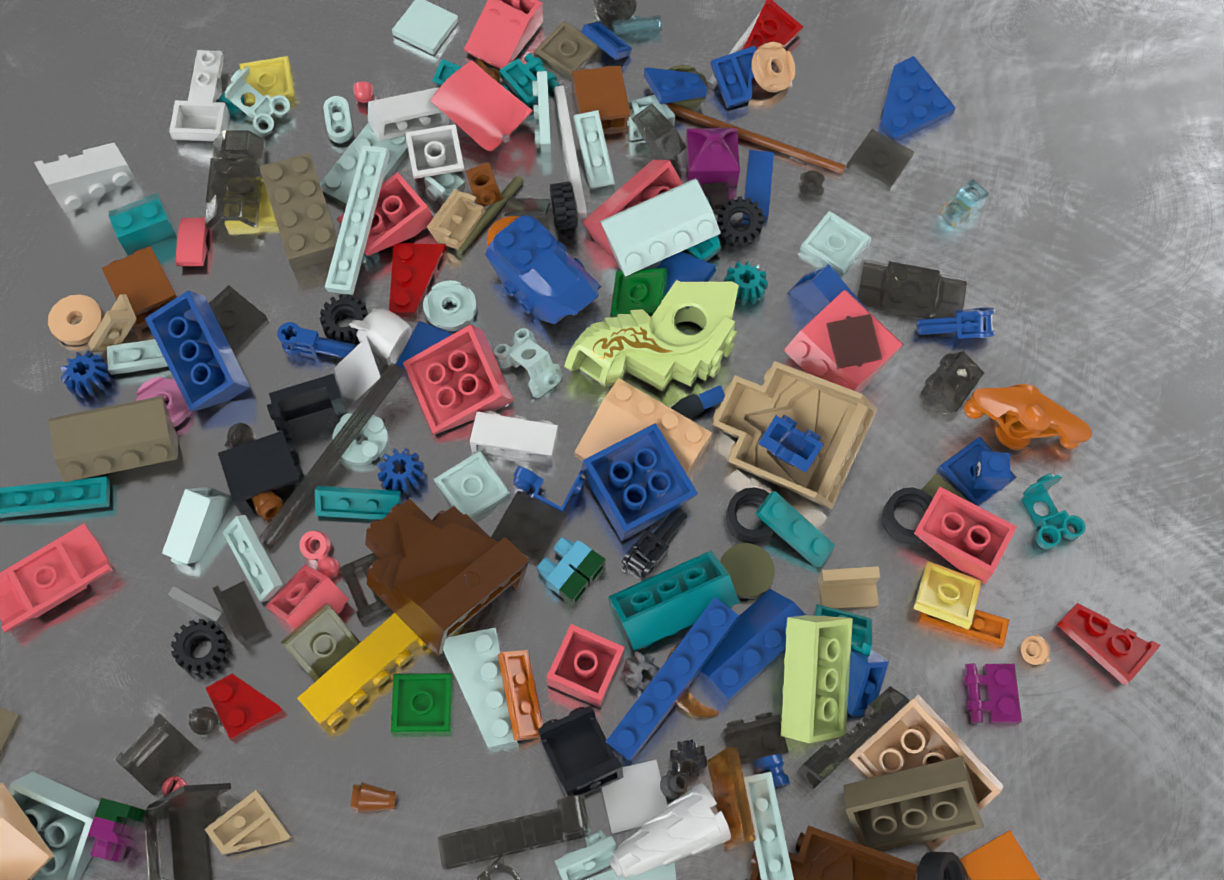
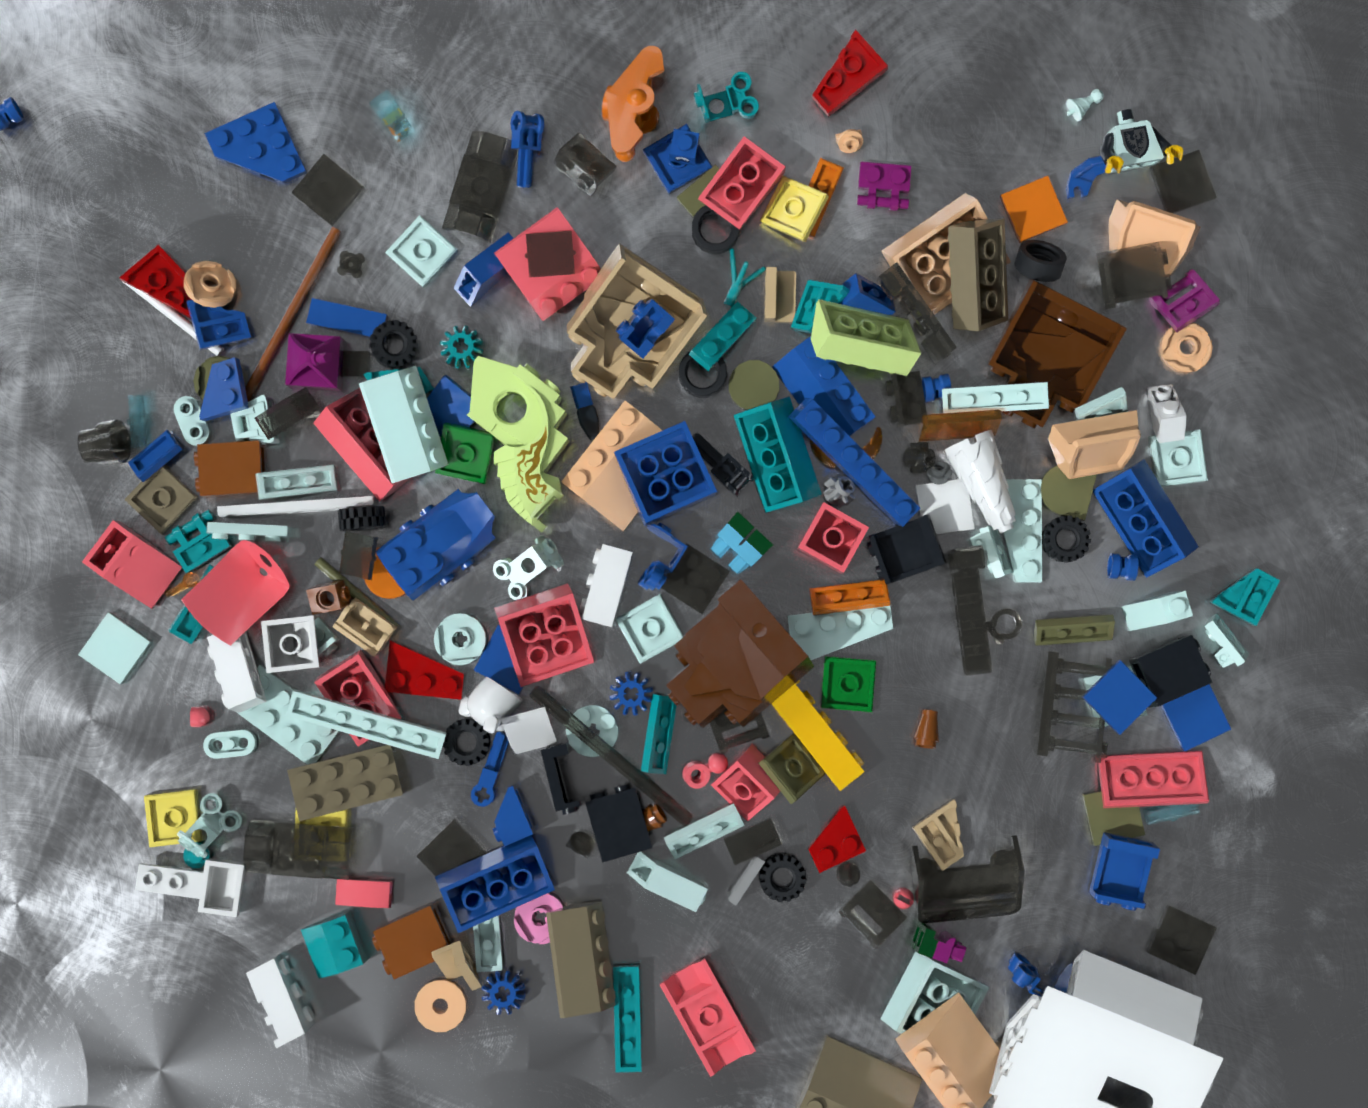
camera: 80 degrees left, 20 degrees up
none -> light aqua plate [174,396,211,446]
none -> blue slope [492,784,535,846]
none -> teal plant [724,248,766,307]

